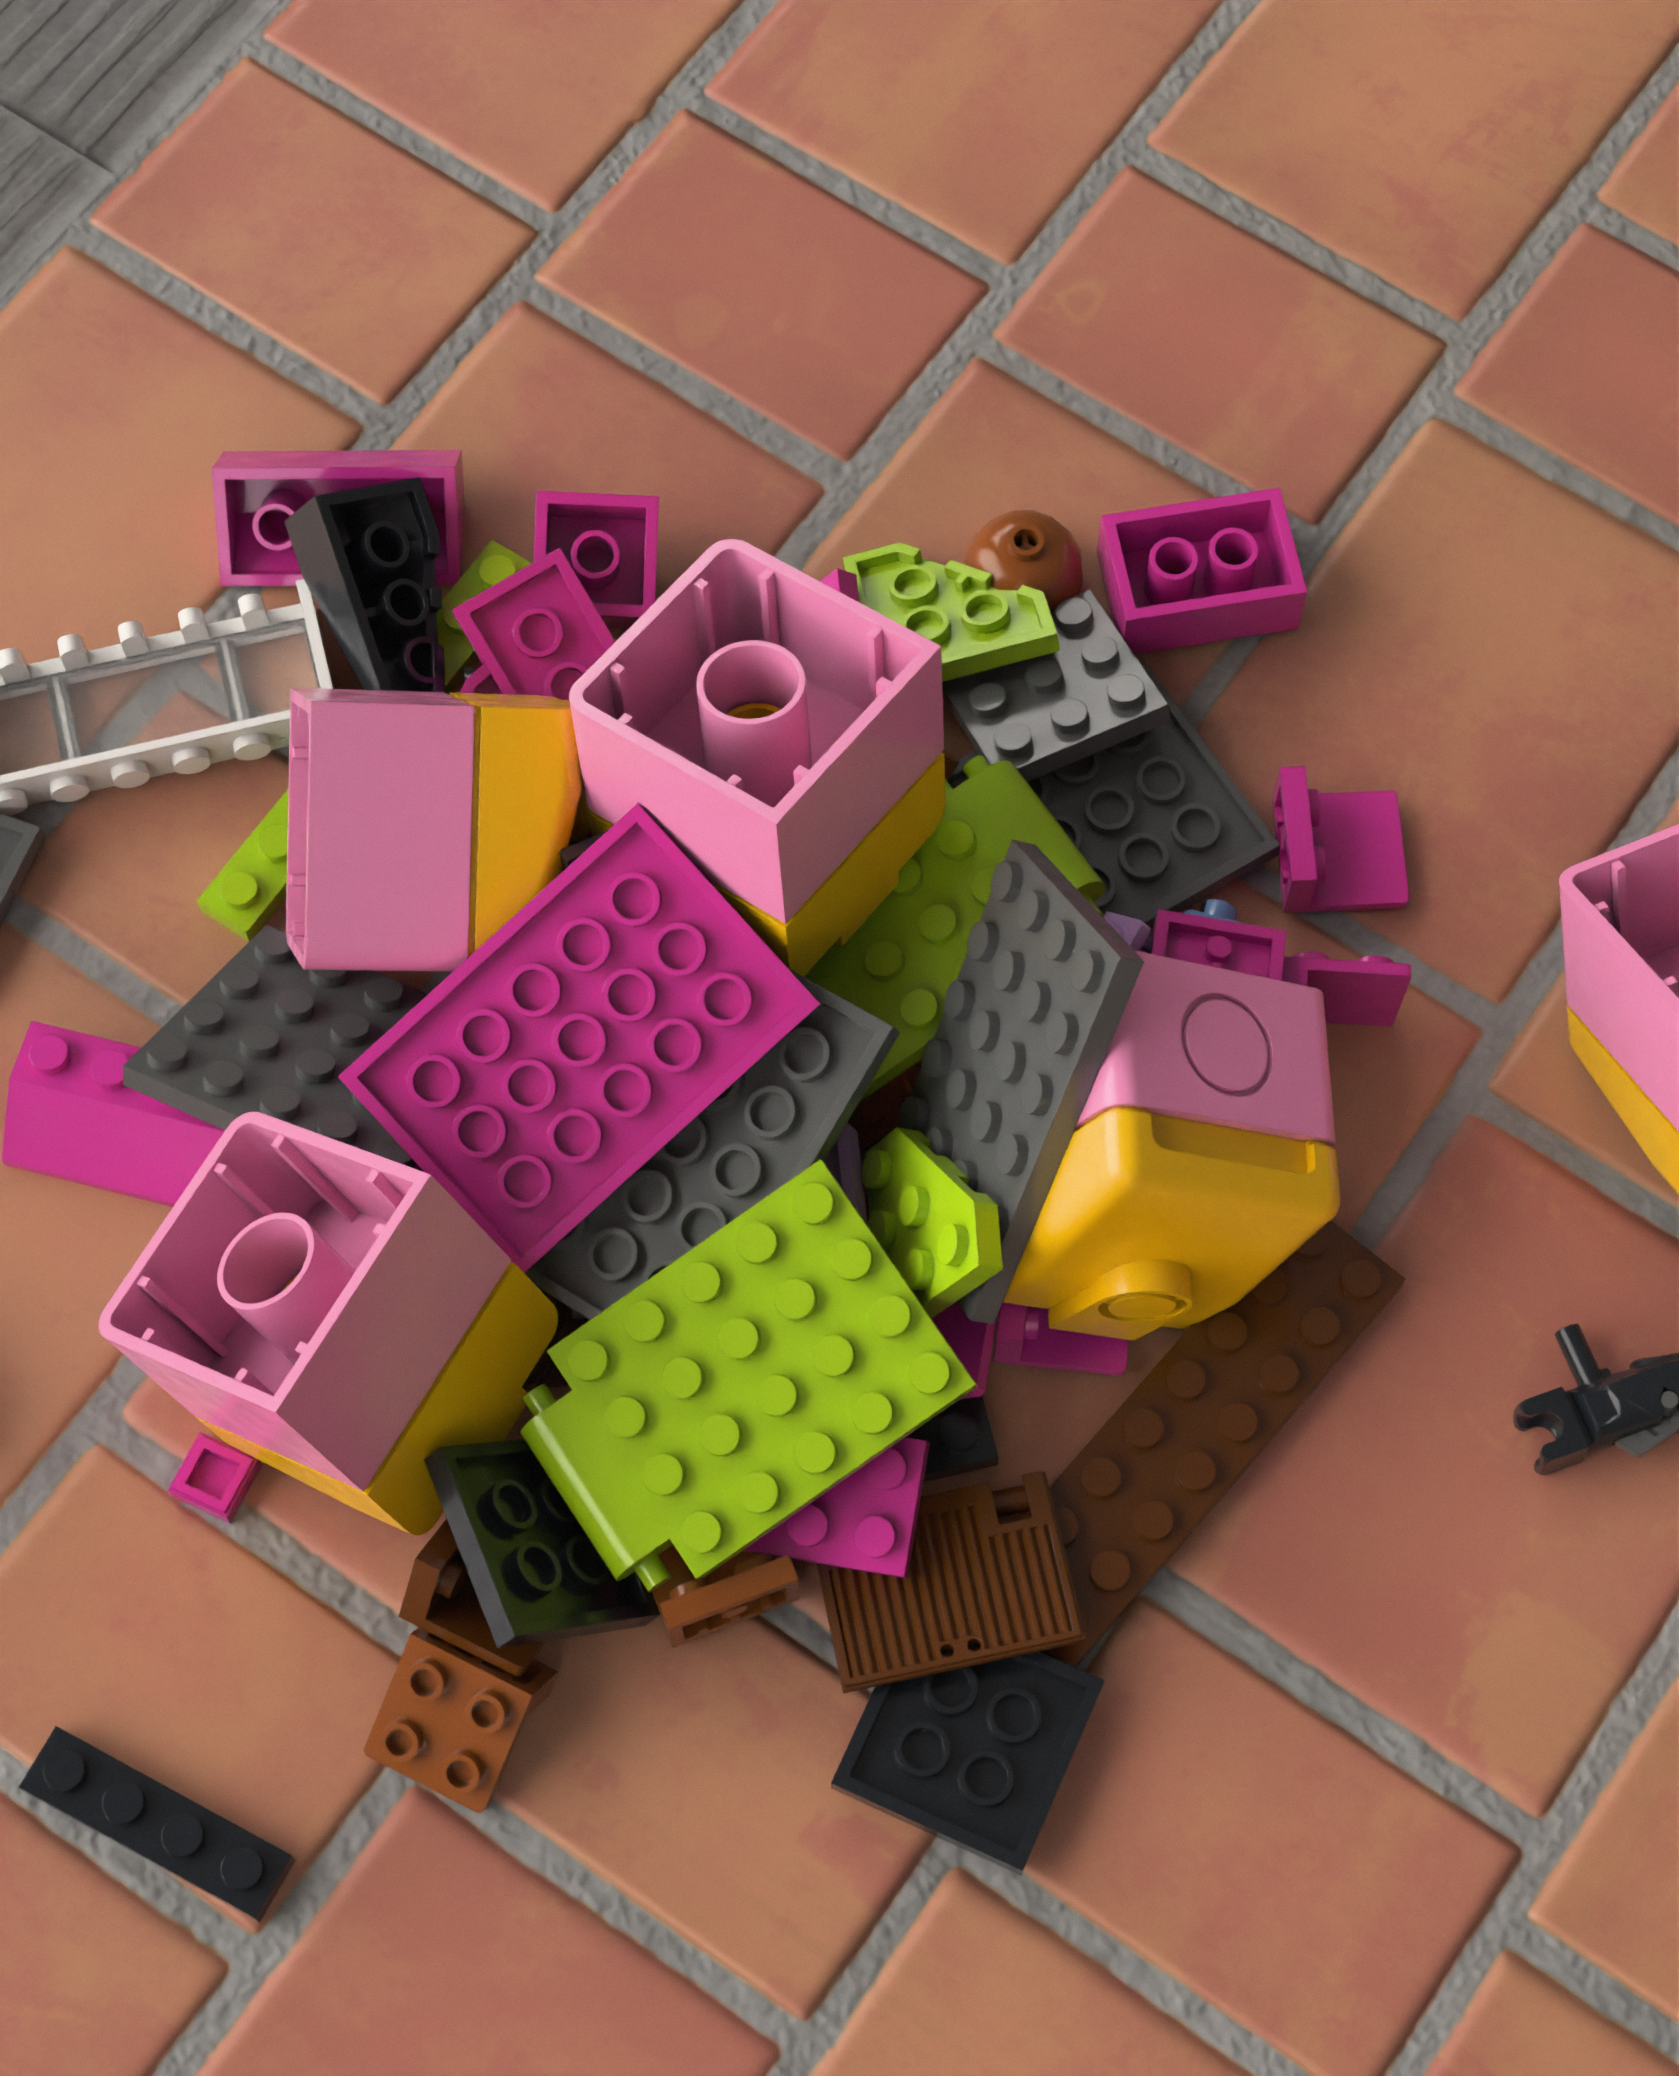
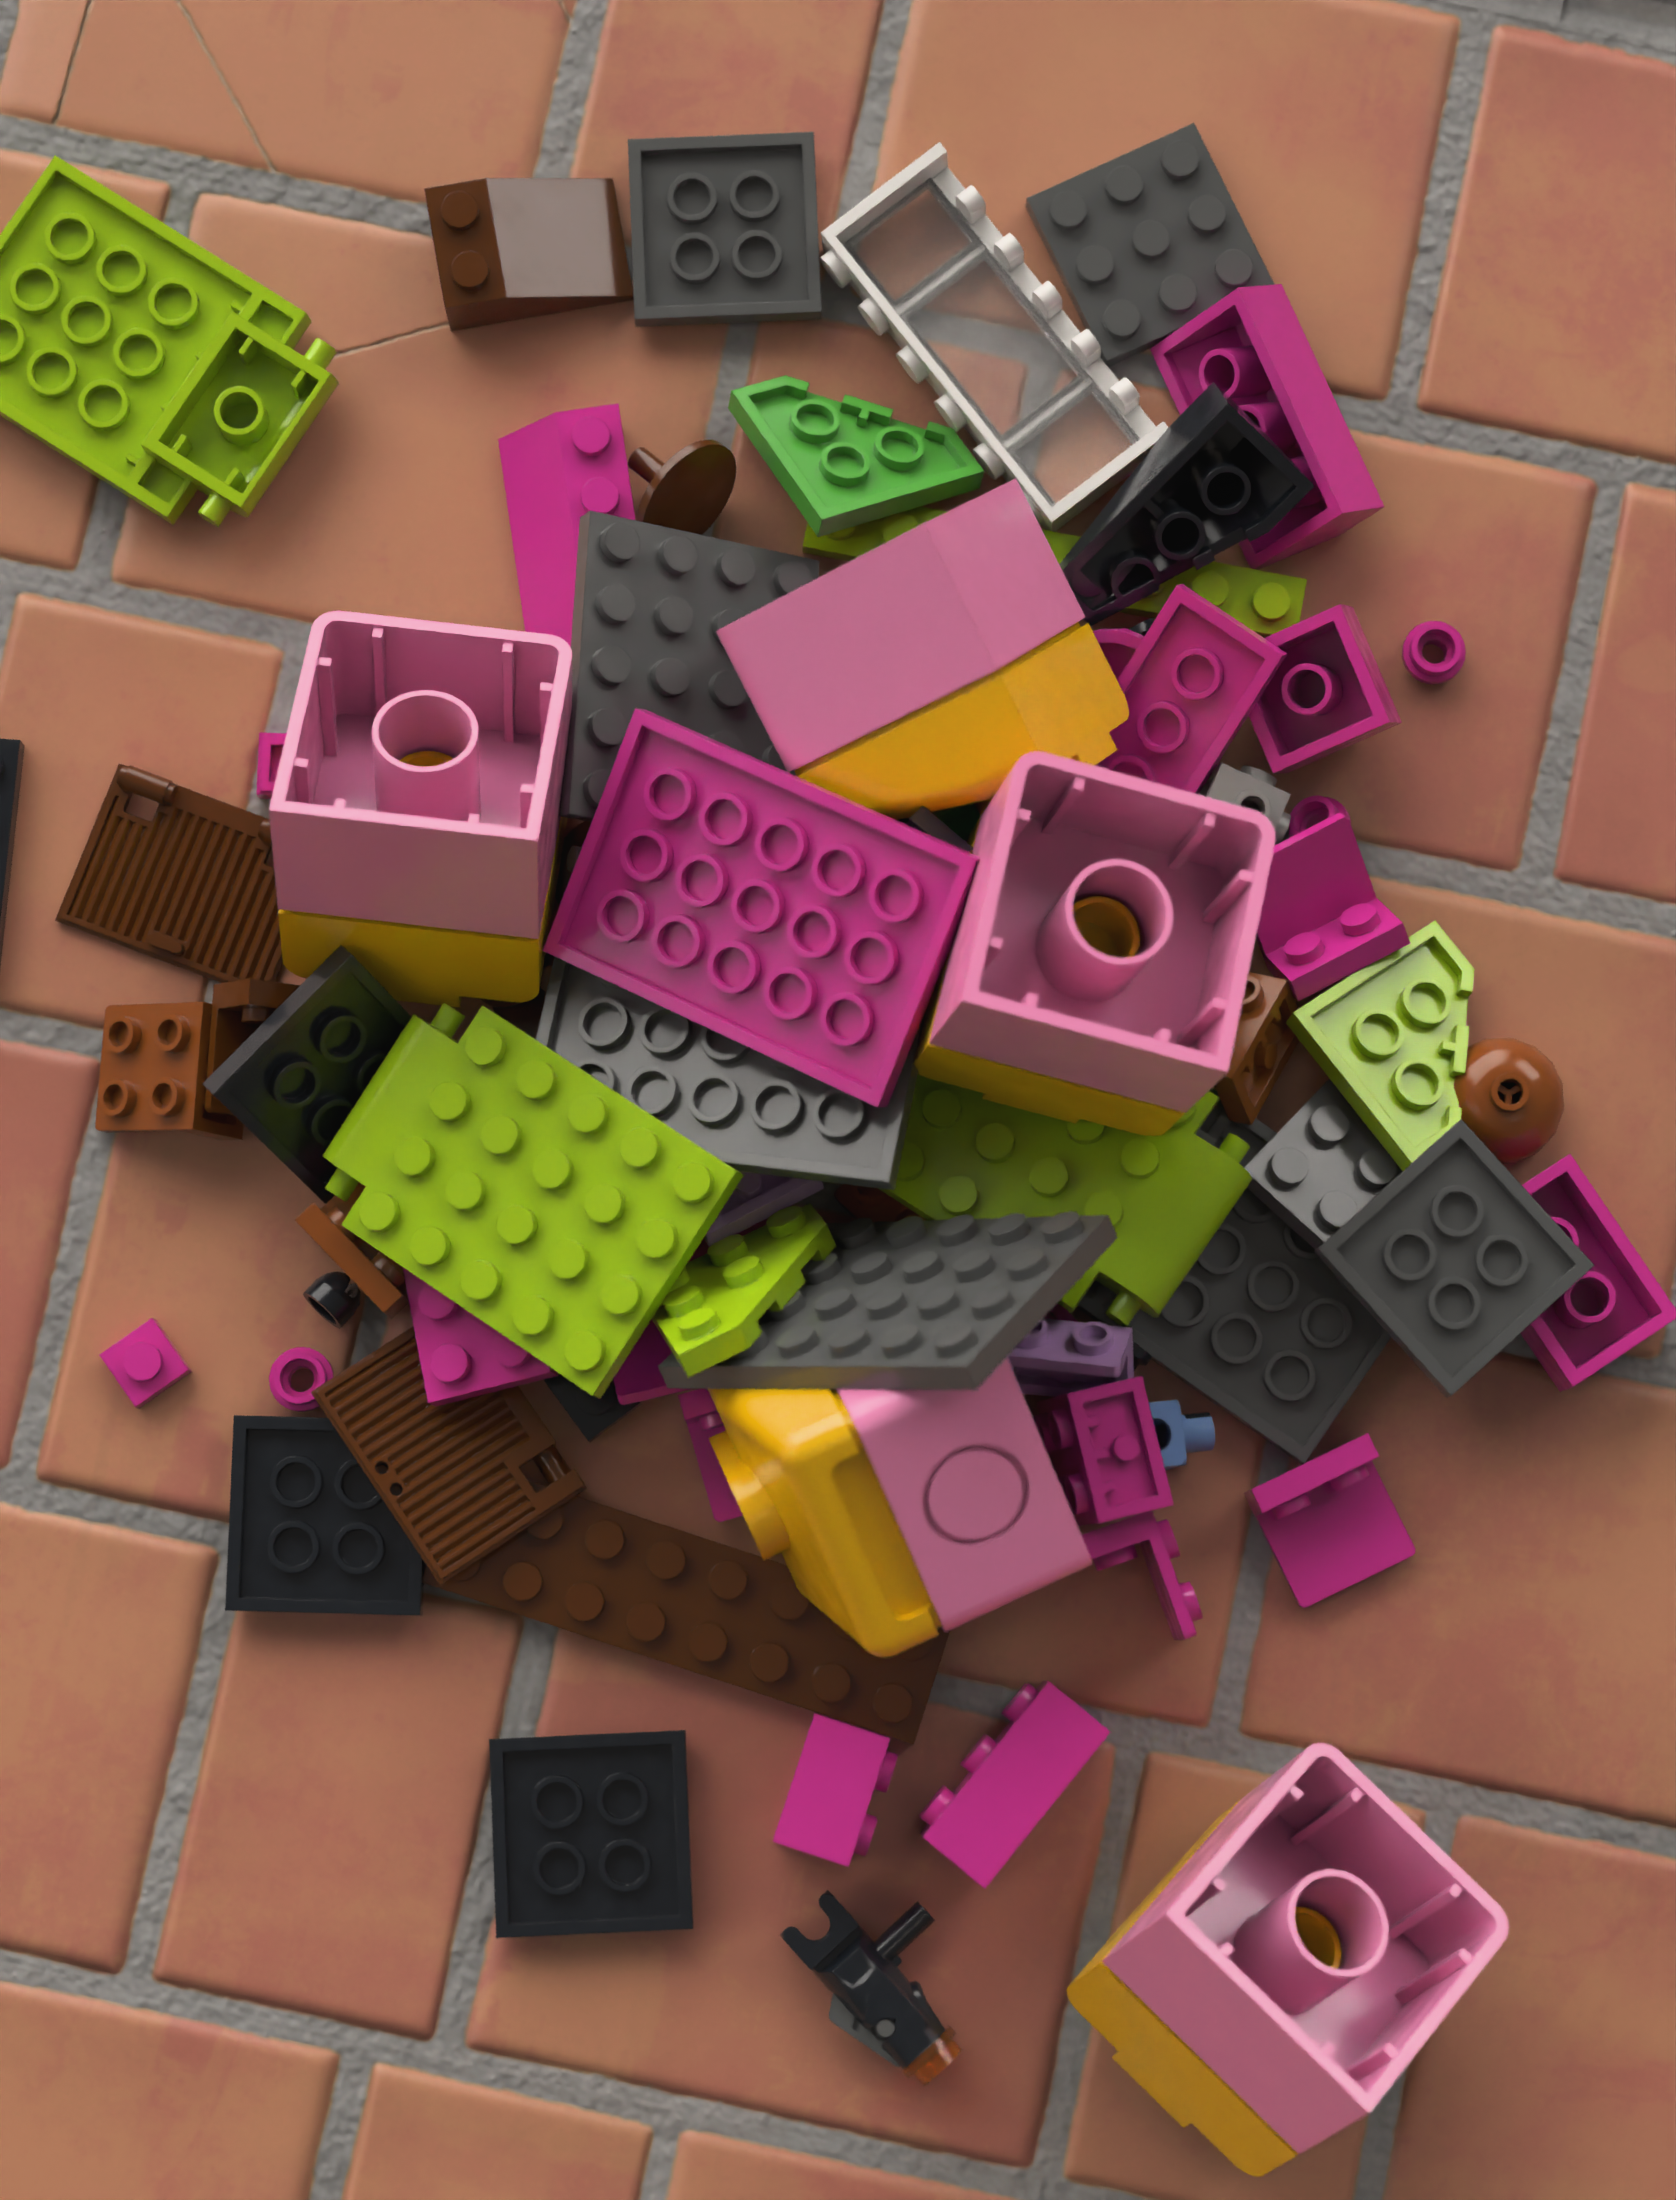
camera: 65 degrees right, 15 degrees up
none -> reddish brown window [55,764,283,983]
none -> dark pink plate [99,1318,192,1409]
none -> dark pink plate [269,1347,334,1412]
none -> black hinge [303,1271,360,1329]
none -> black plate [489,1730,694,1938]
none -> reddish brown shield [628,440,736,535]
none -> bright green plate [728,375,984,537]
none -> dark pink brick [773,1713,898,1867]
none -> dark pink brick [919,1681,1110,1888]
none -> dark grey plate [1025,123,1275,367]
none -> dark grey plate [1314,1119,1594,1398]
none -> dark pink plate [1402,621,1466,684]

